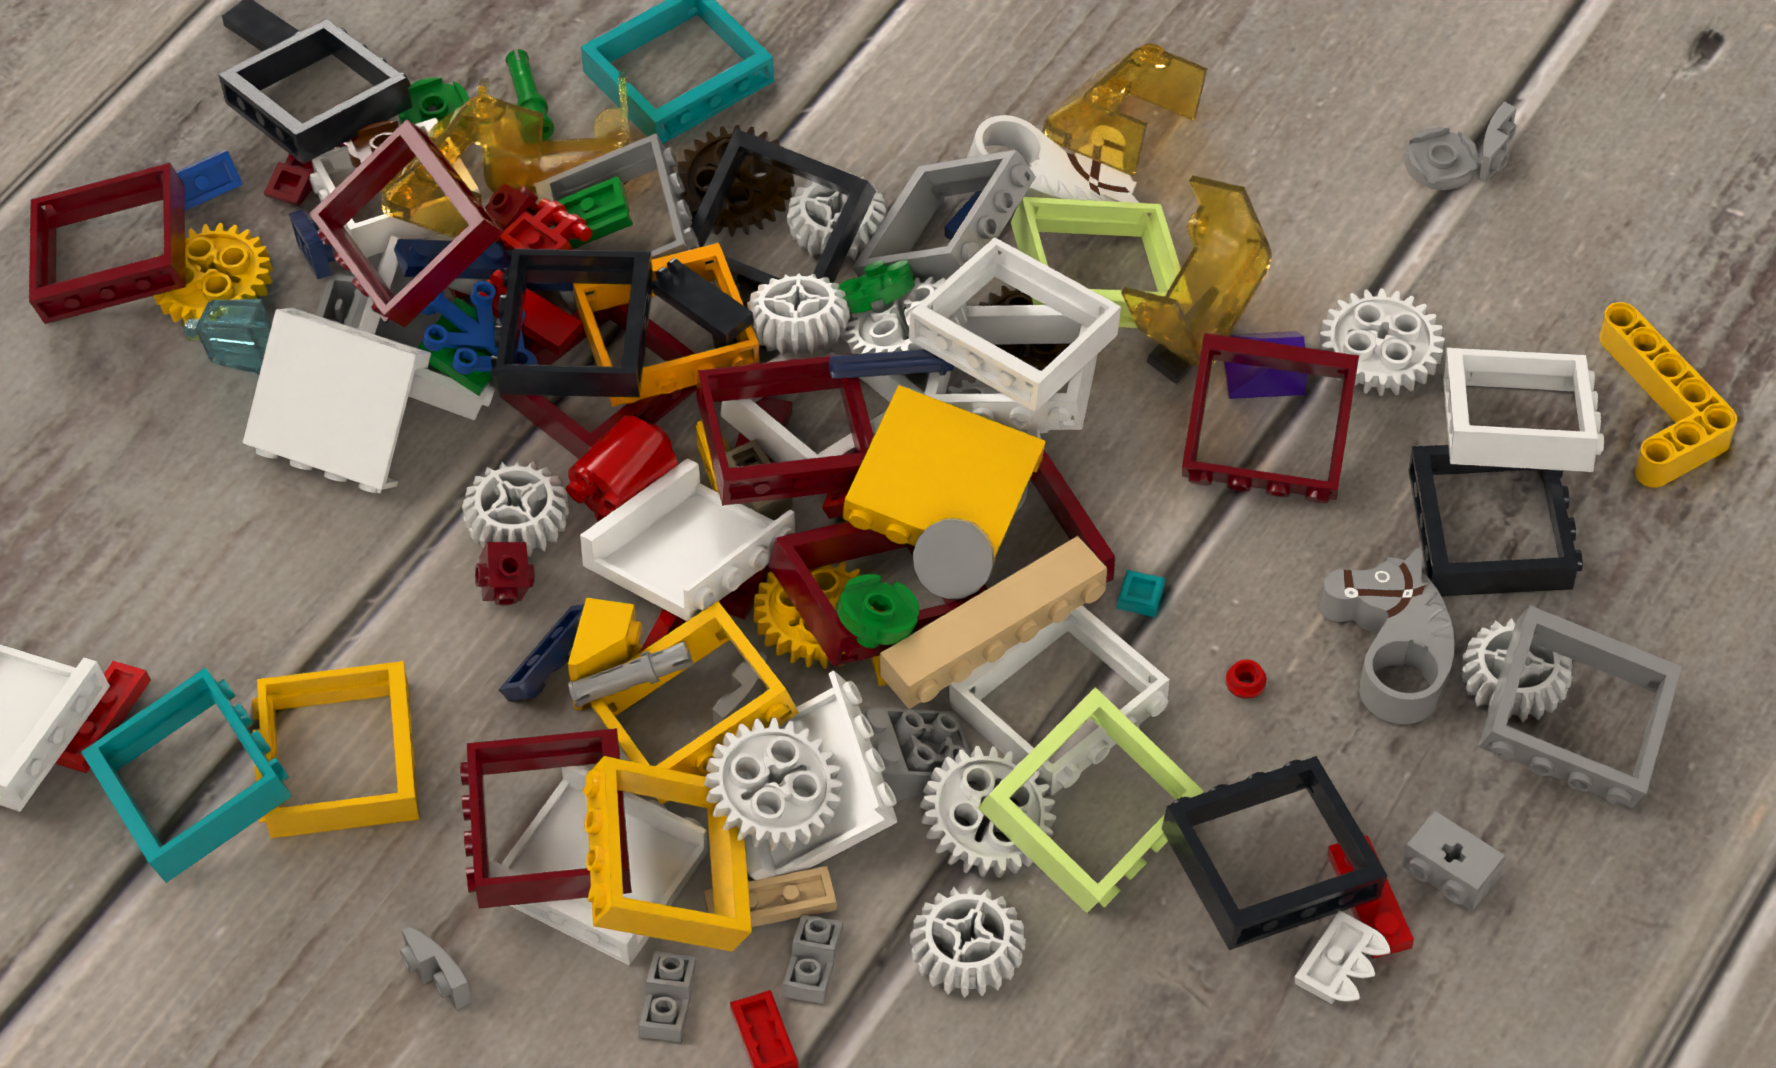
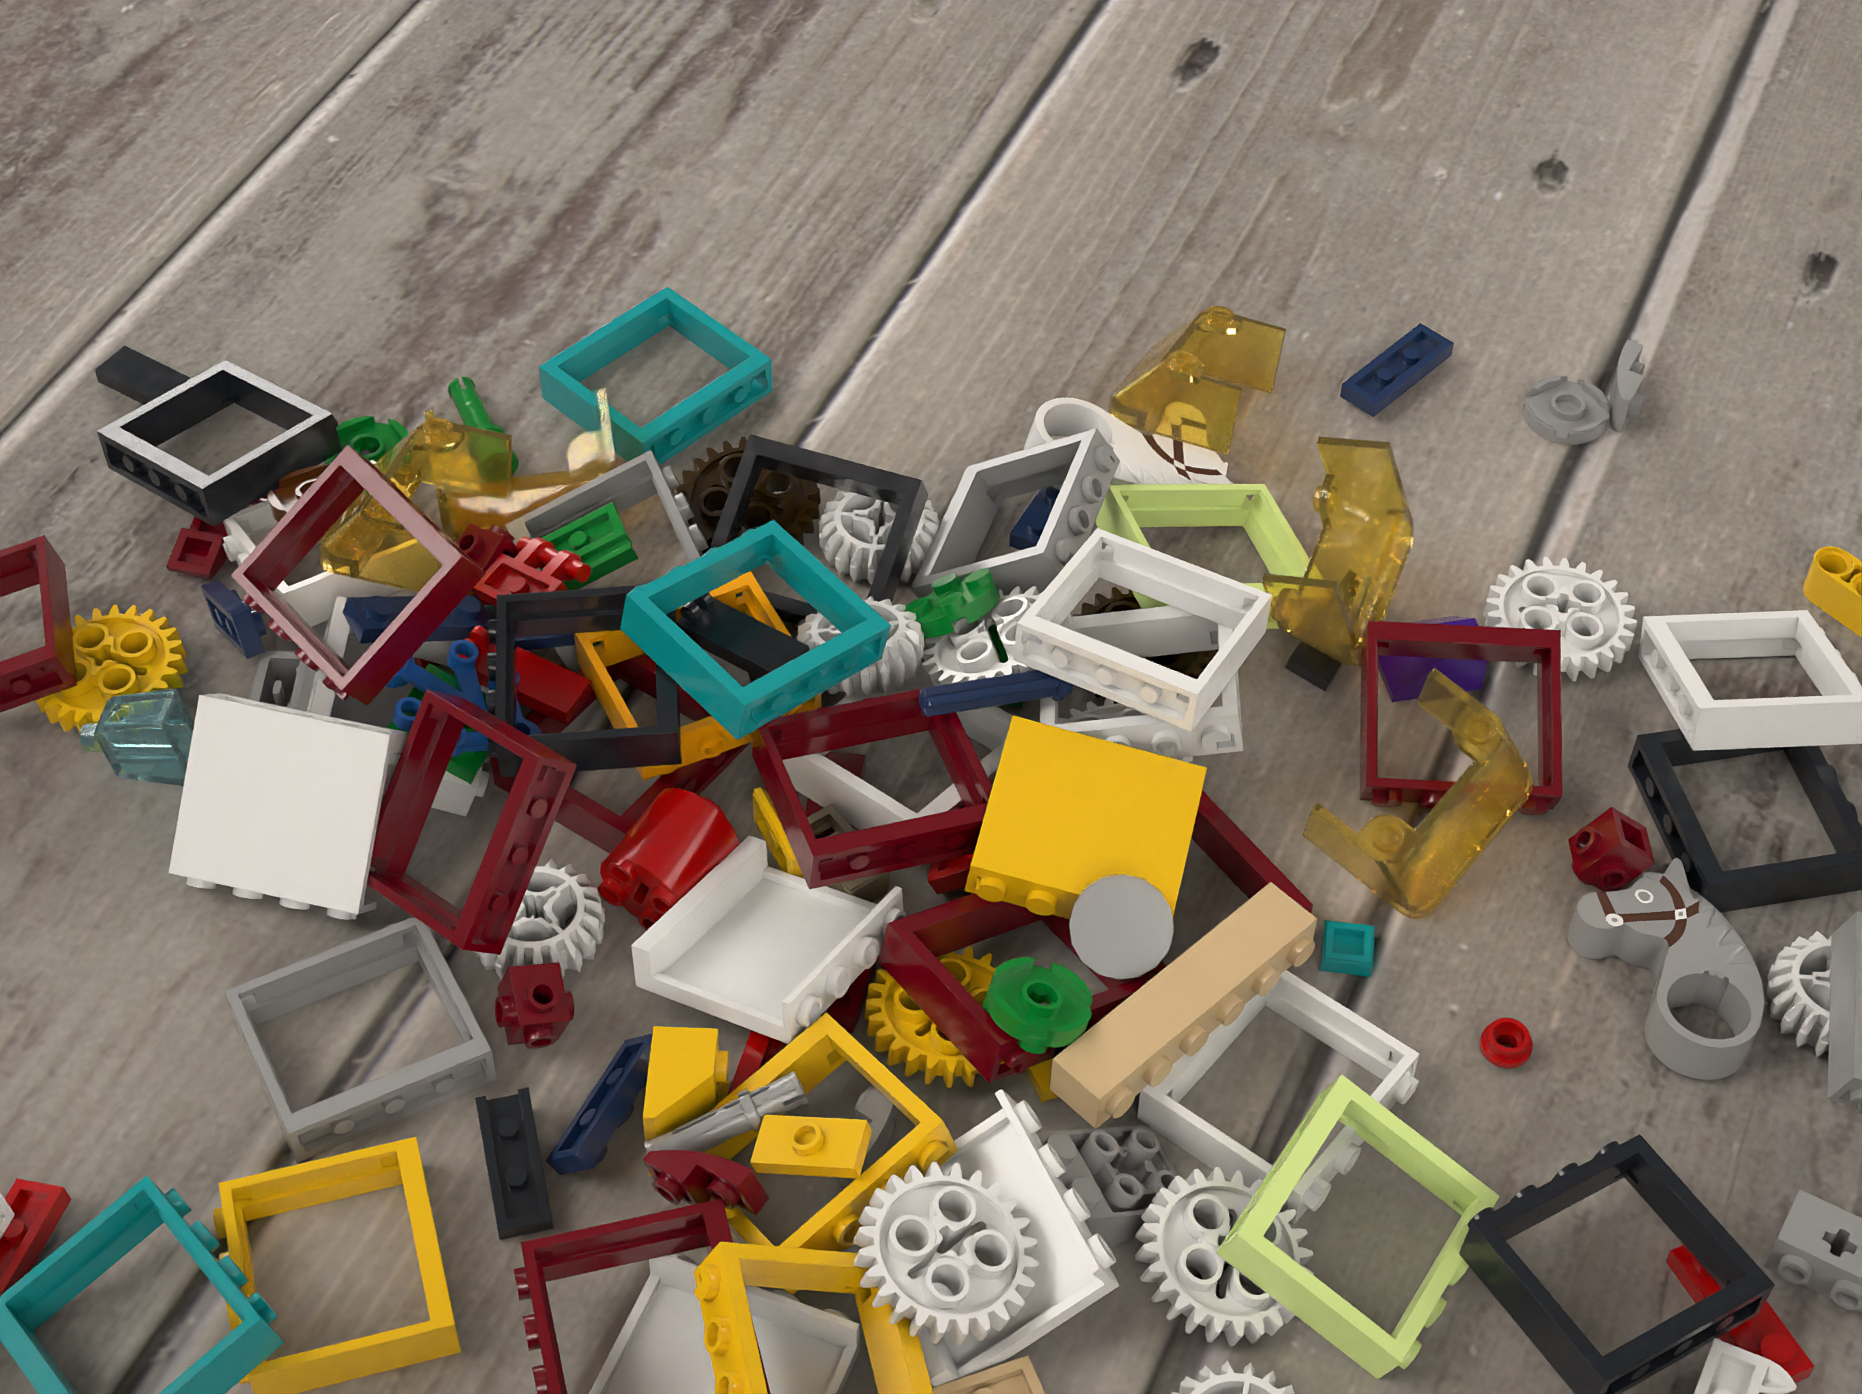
camera: 10 degrees left, 5 degrees down
blue panel [176,151,243,210] -> none
none -> light grey window [225,917,497,1163]
none -> dark red window [367,689,577,955]
none -> black hinge [475,1087,554,1240]
none -> teal window [620,520,891,740]
none -> dark red slope [643,1150,769,1215]
none -> yellow plate [750,1115,872,1179]
none -> clear yellow windscreen [1302,668,1533,919]
none -> dark blue plate [1340,323,1454,417]
none -> dark red brick [1568,807,1655,892]

